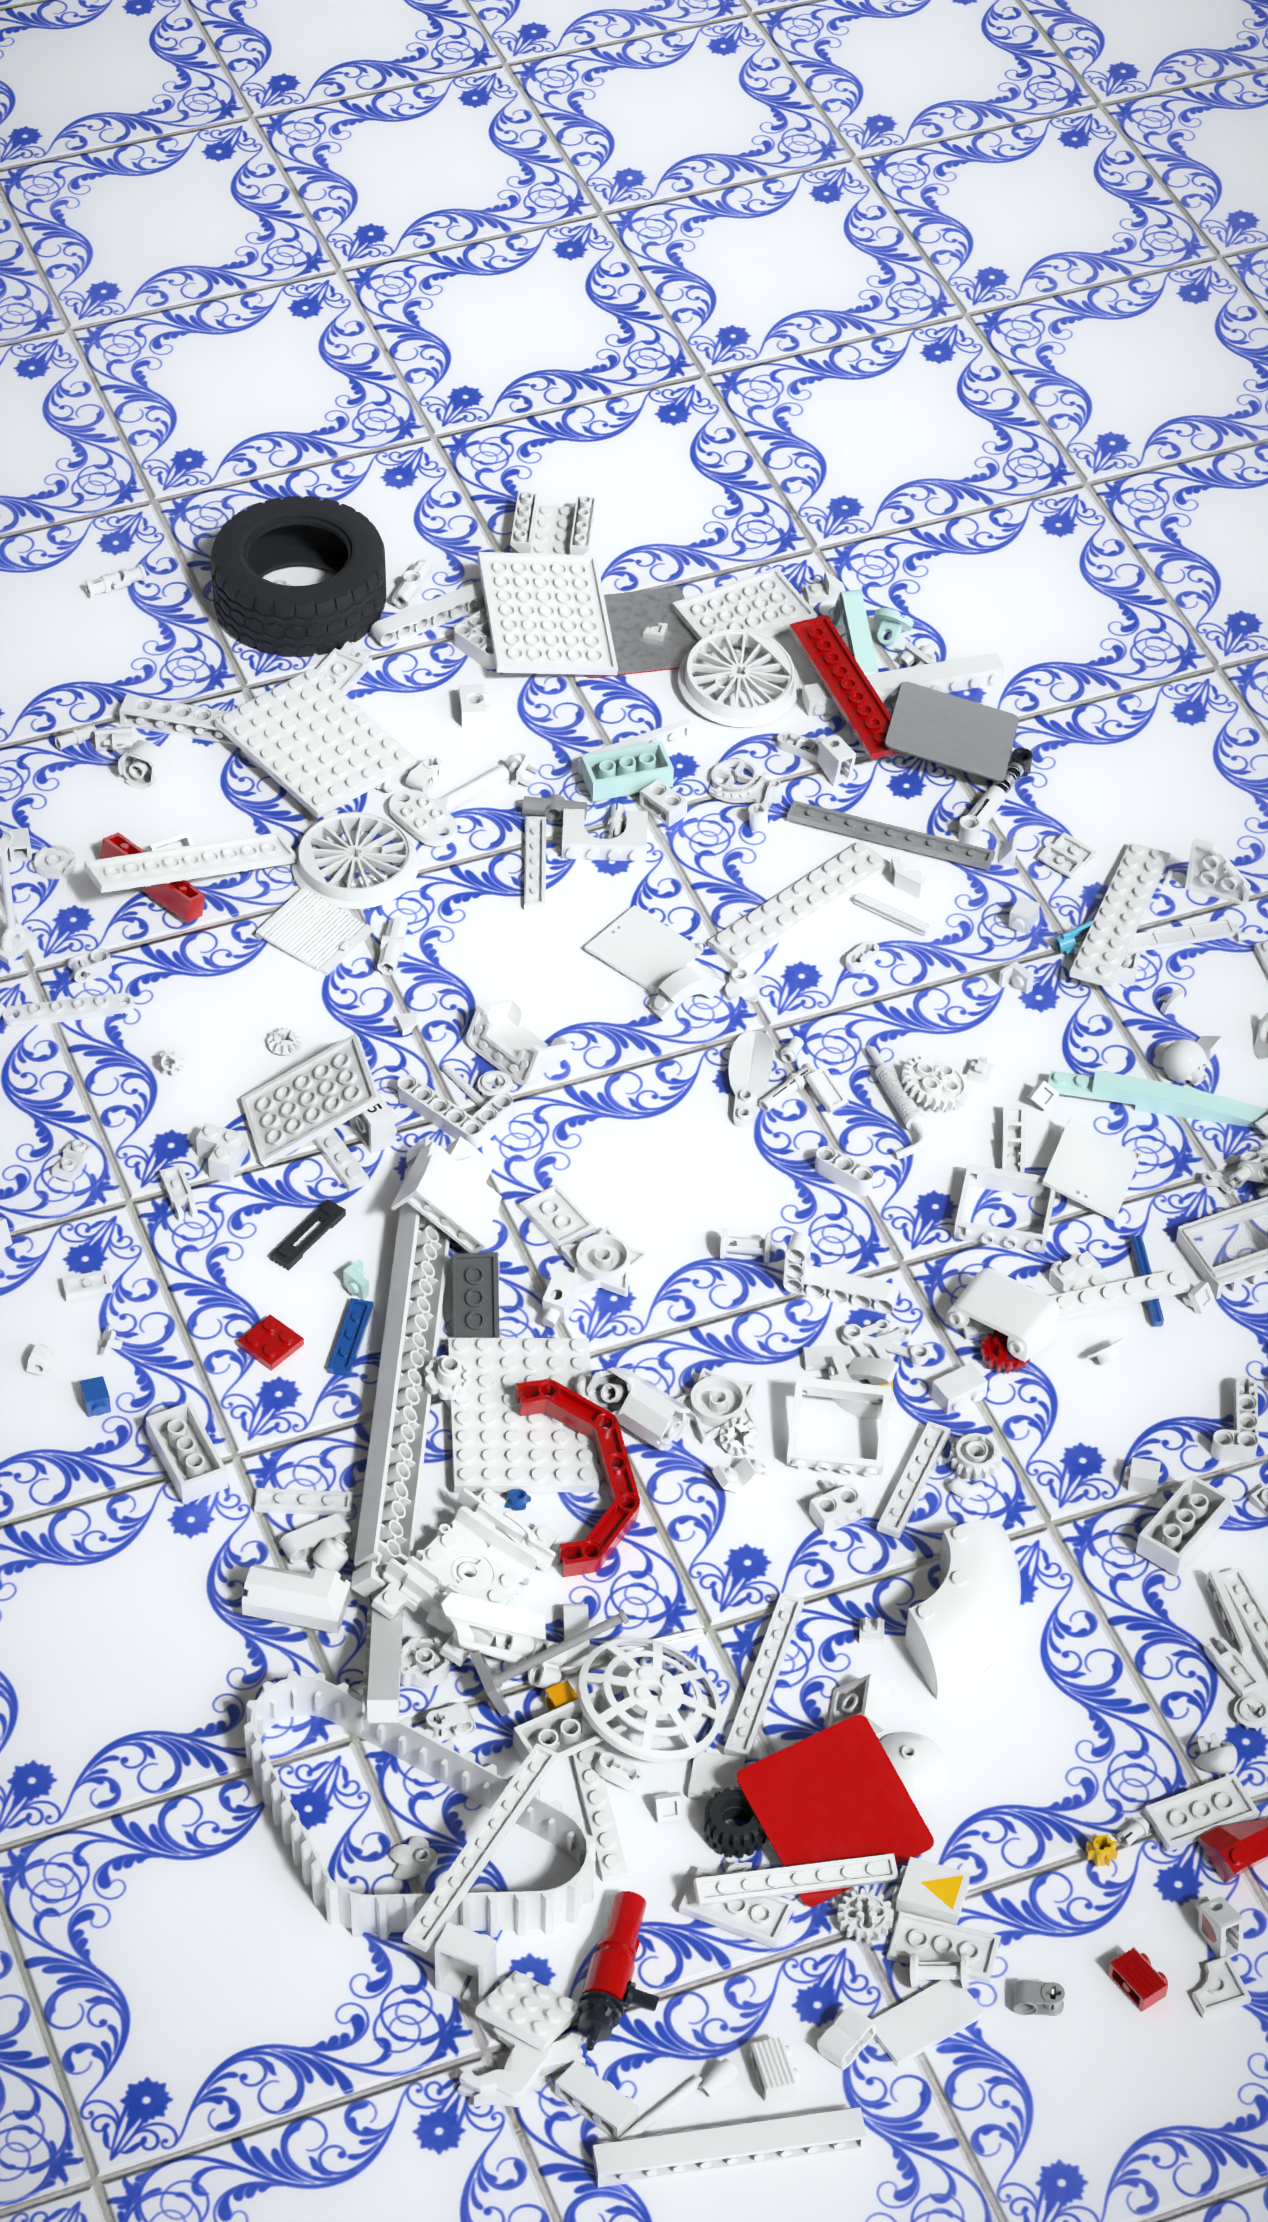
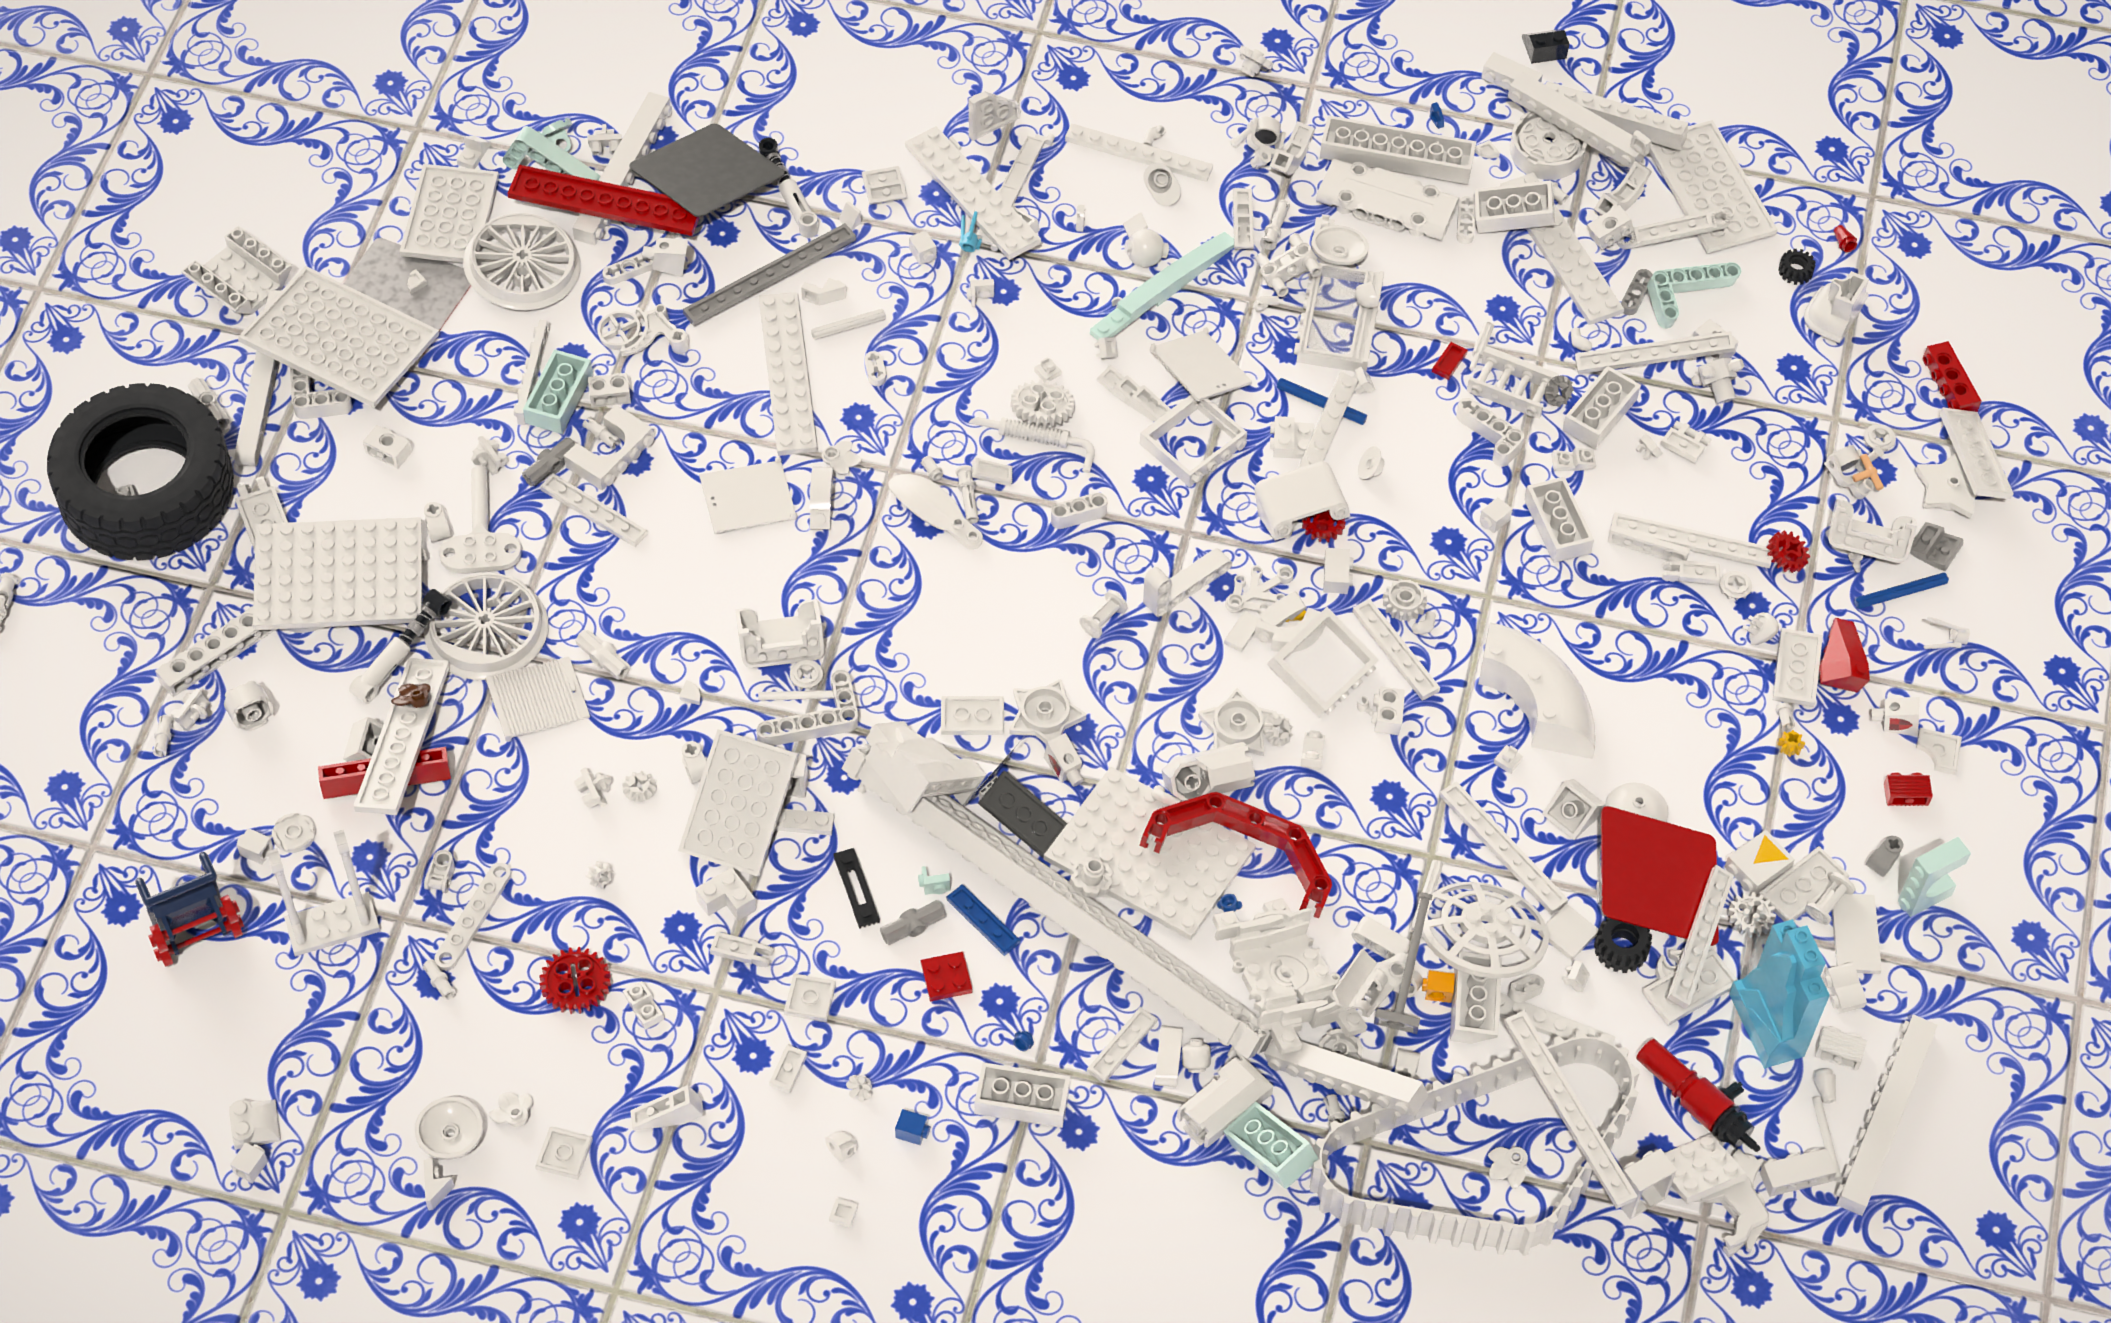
camera: 55 degrees left, 10 degrees up
none -> piece [349,589,452,704]
none -> reddish brown plate [391,683,431,708]
none -> red gear [539,947,611,1014]
none -> white hips [573,767,611,808]
none -> white tile [784,973,836,1022]
none -> light grey piece [880,900,946,946]
none -> black sticker [964,737,1024,807]
none -> blue plate [1013,1031,1034,1052]
none -> light aqua brick [1223,1102,1319,1189]
none -> medium azure panel [1729,919,1830,1069]
none -> light aqua arch [1898,837,1971,917]

